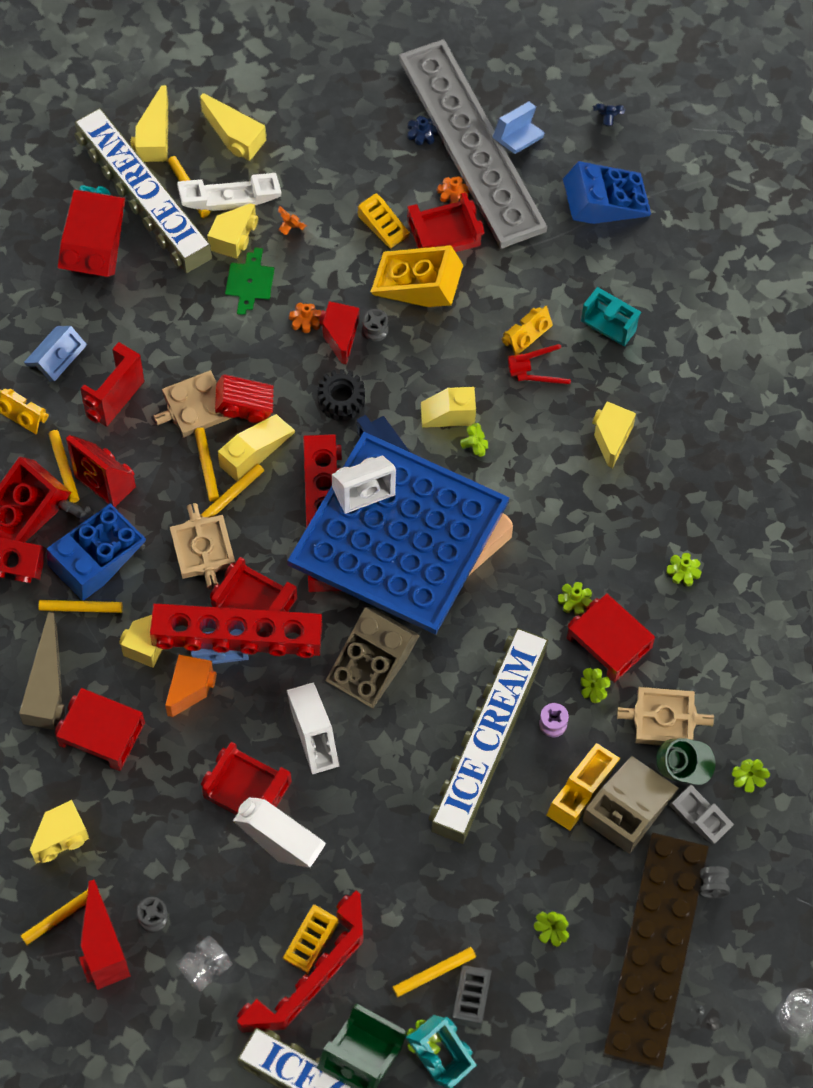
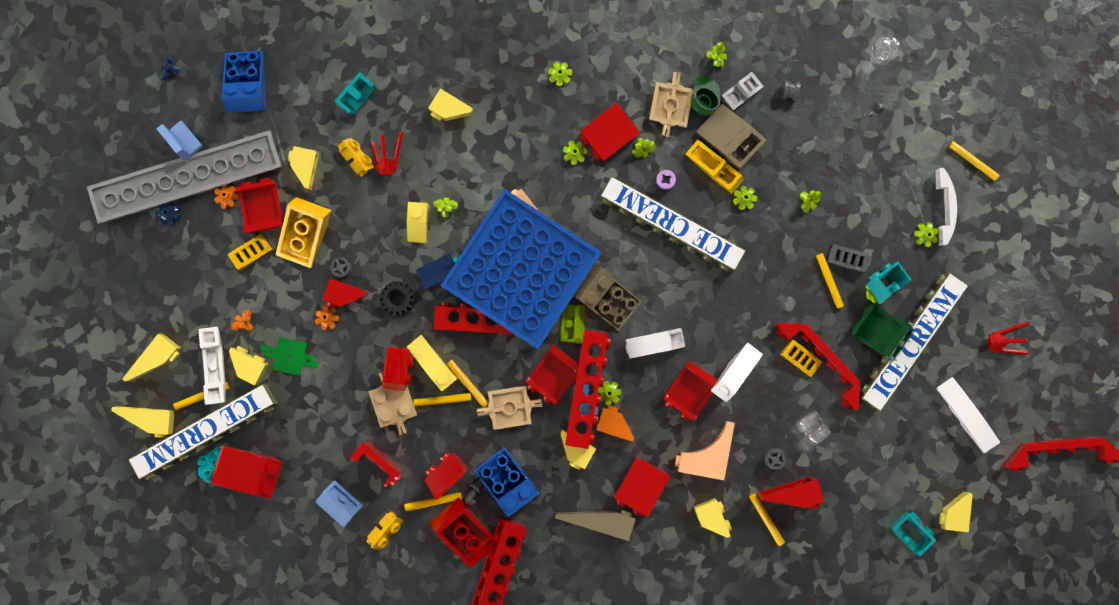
camera: 80 degrees left, 25 degrees up
yellow bar [39,600,123,613] -> none
white slope [332,455,396,514] -> none
dark brown plate [603,832,709,1071] -> none
none -> light yellow slope [288,146,319,190]
none -> lime slope [560,304,586,344]
none -> lime plant [598,381,622,405]
none -> light nougat arch [675,421,735,480]
none -> lime plant [733,186,757,210]

